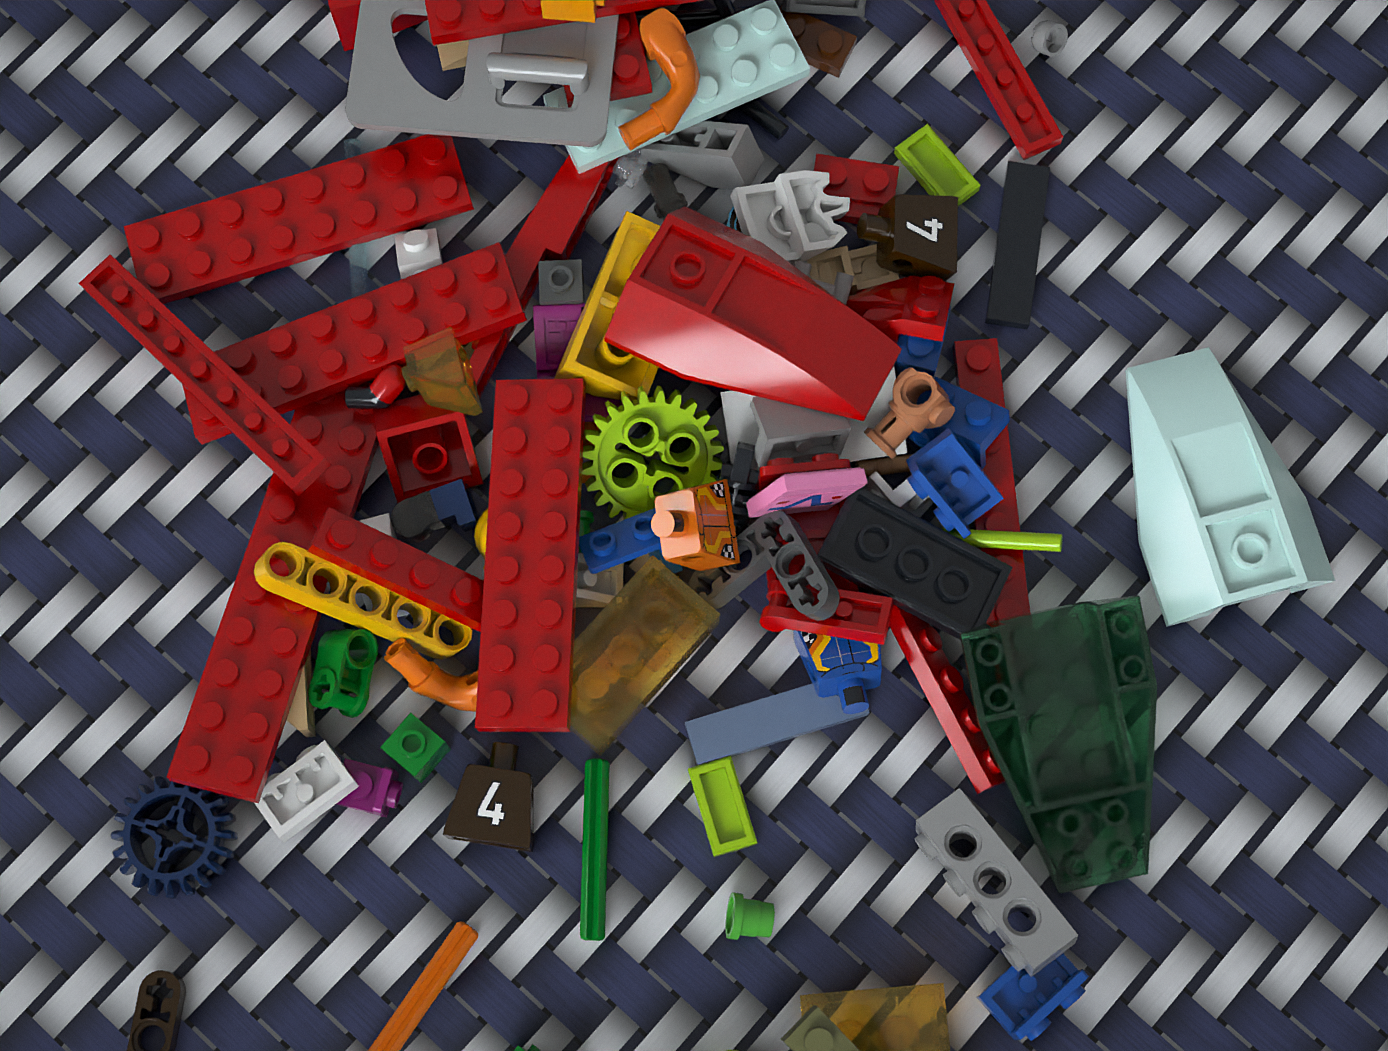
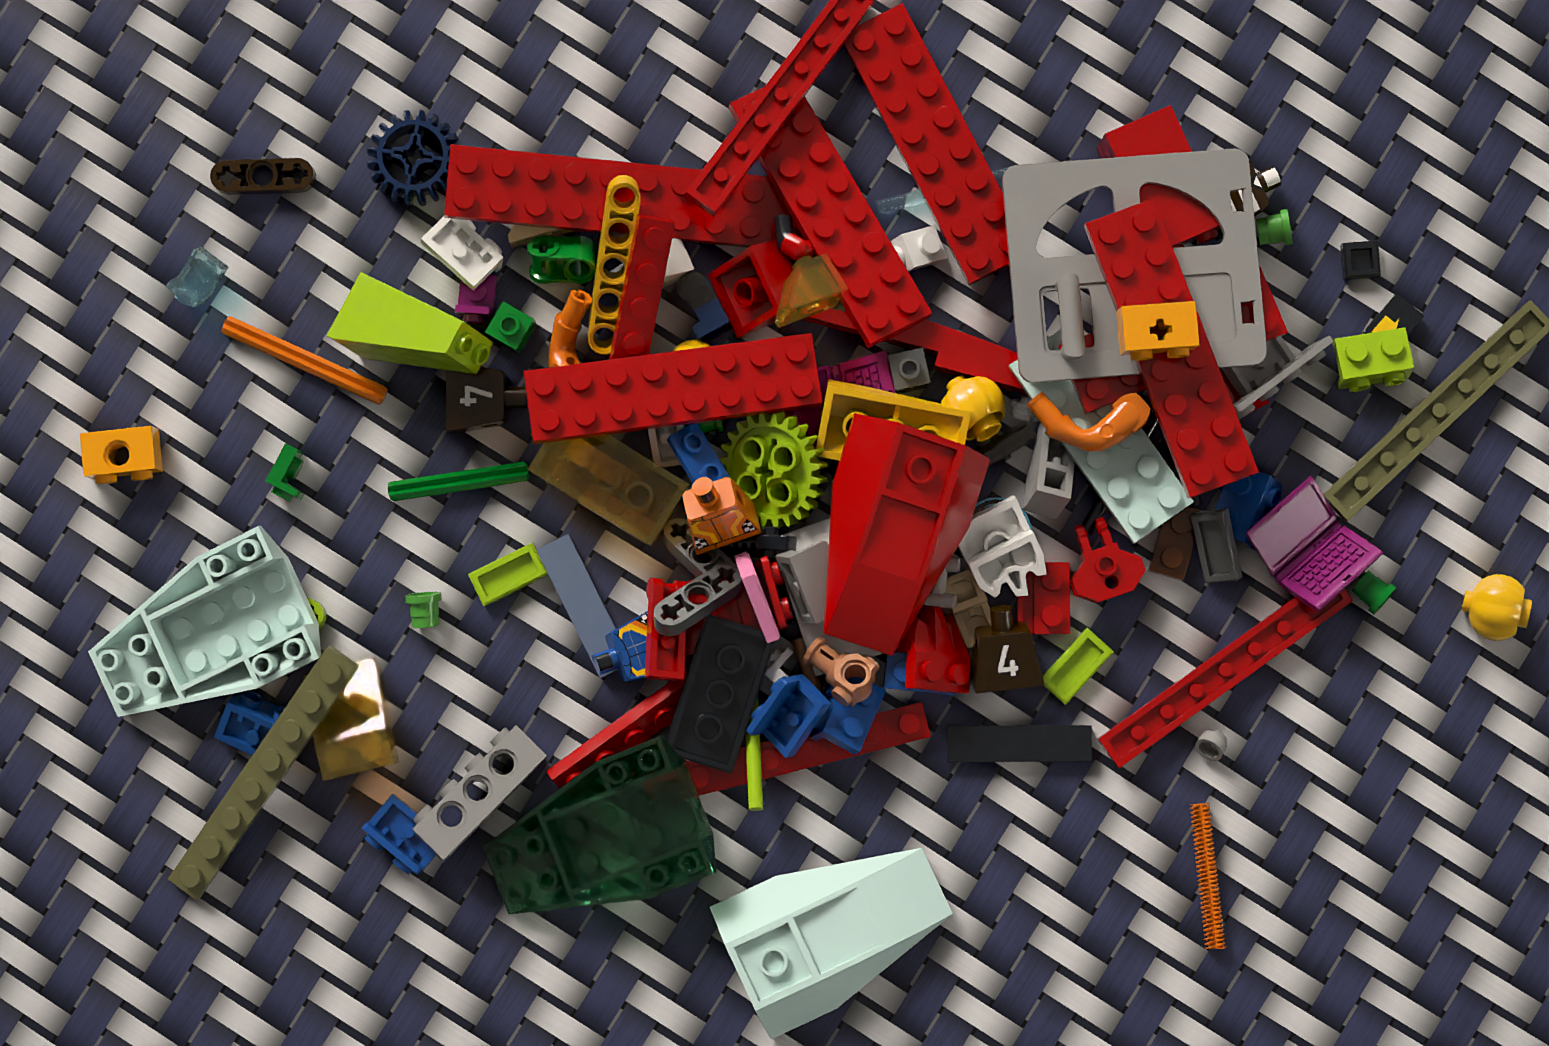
camera: 85 degrees right, 10 degrees up
none -> lime slope [326,272,493,374]
none -> yellow plant [941,375,1006,441]
none -> red hinge [1070,517,1146,603]
none -> orange axle [1190,803,1226,949]

